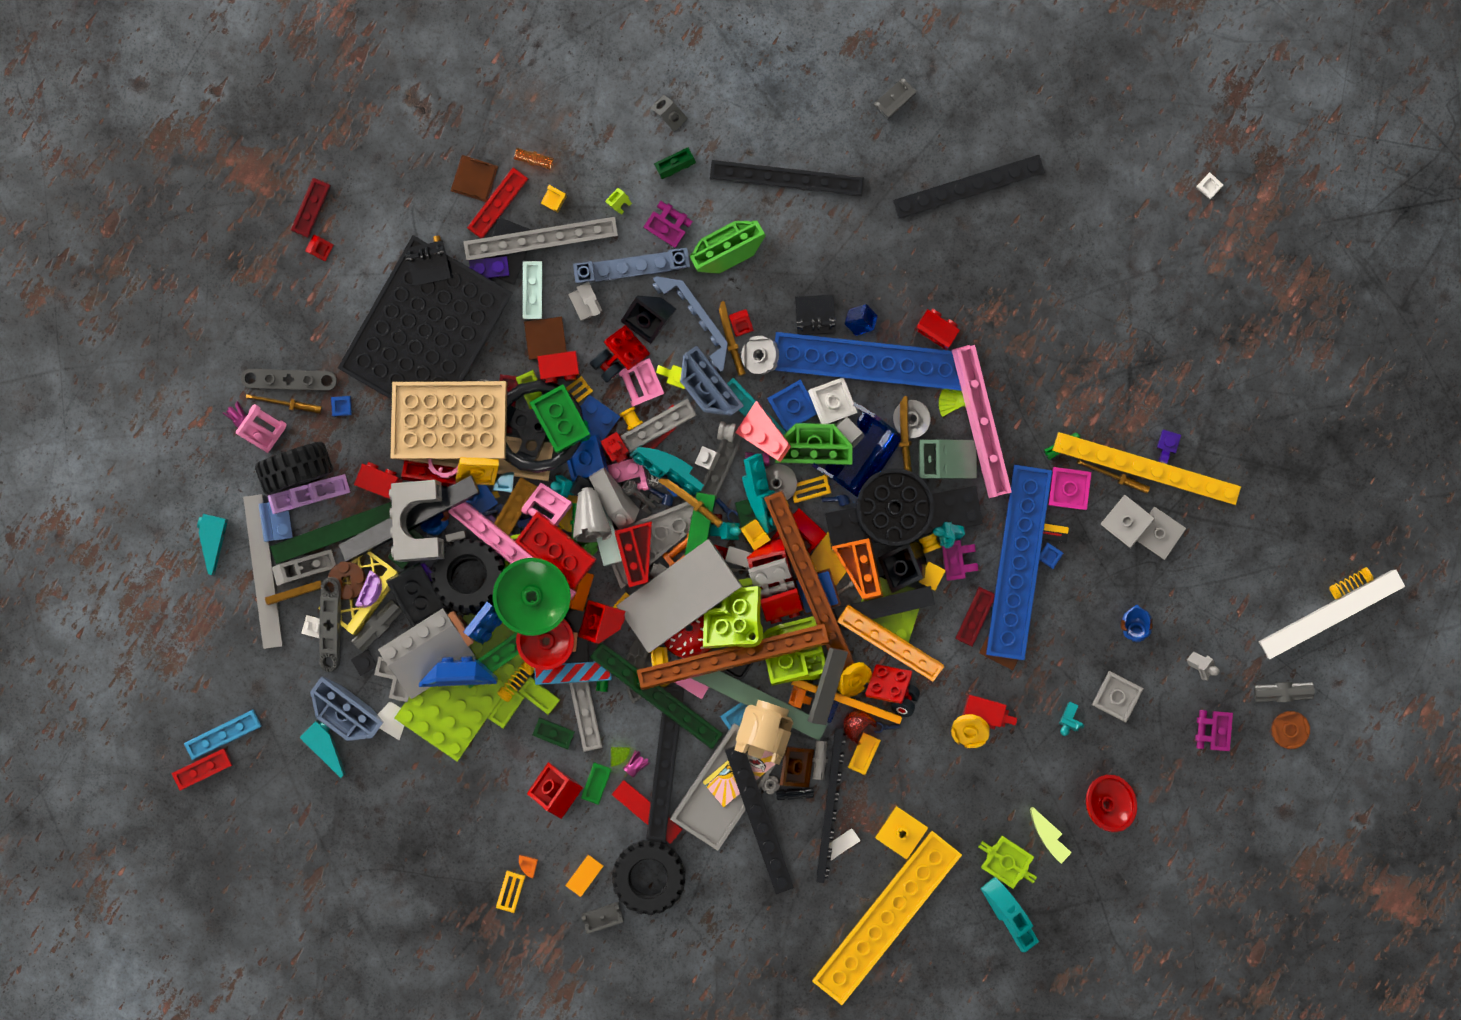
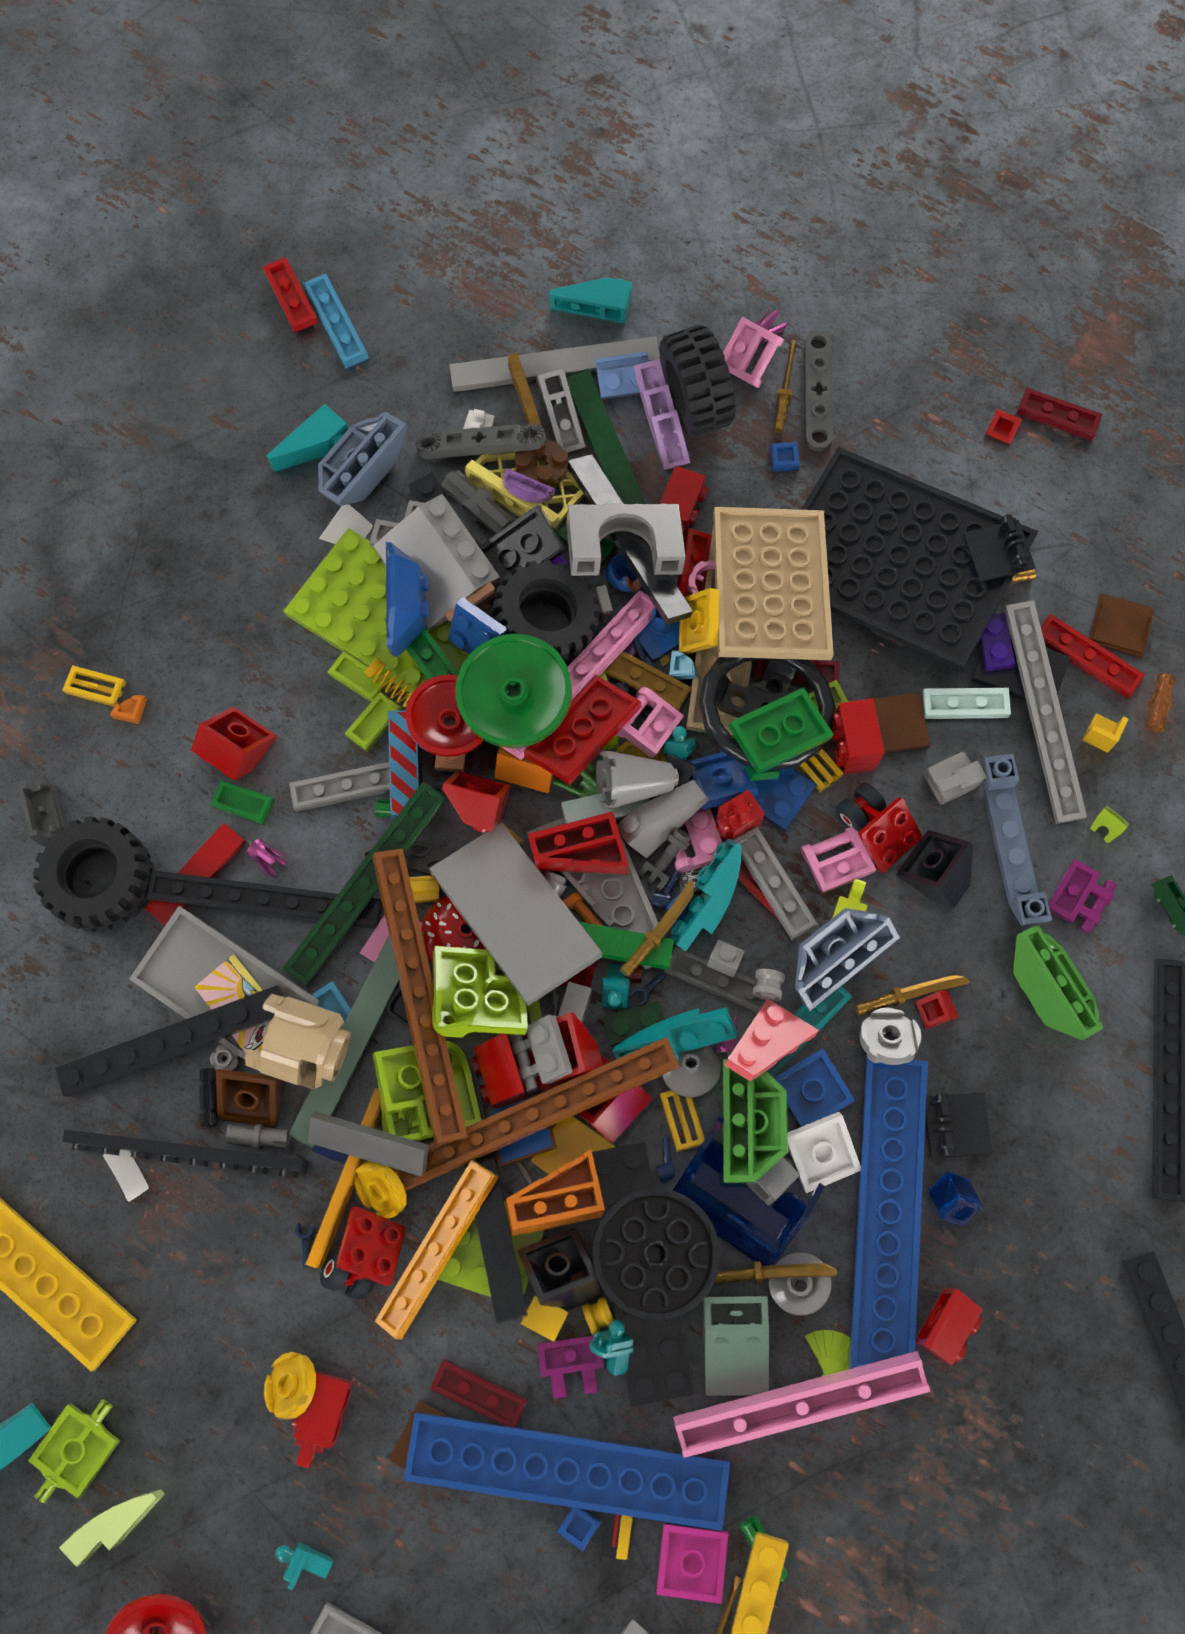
camera: 90 degrees right, 15 degrees down
dark green plate [532,717,575,750] -> none
light orange tile [565,854,604,897] -> none
clear neon green tile [611,747,630,767] -> none
yellow bush [619,406,643,431] -> none
sand blue slope [652,276,728,373] -> none
yellow panel [740,519,770,551] -> none
orange tile [788,686,812,709] -> none
clear red hair [843,710,877,745] -> none
yellow tile [848,732,881,775] -> none
yellow tile [875,806,928,859] -> none

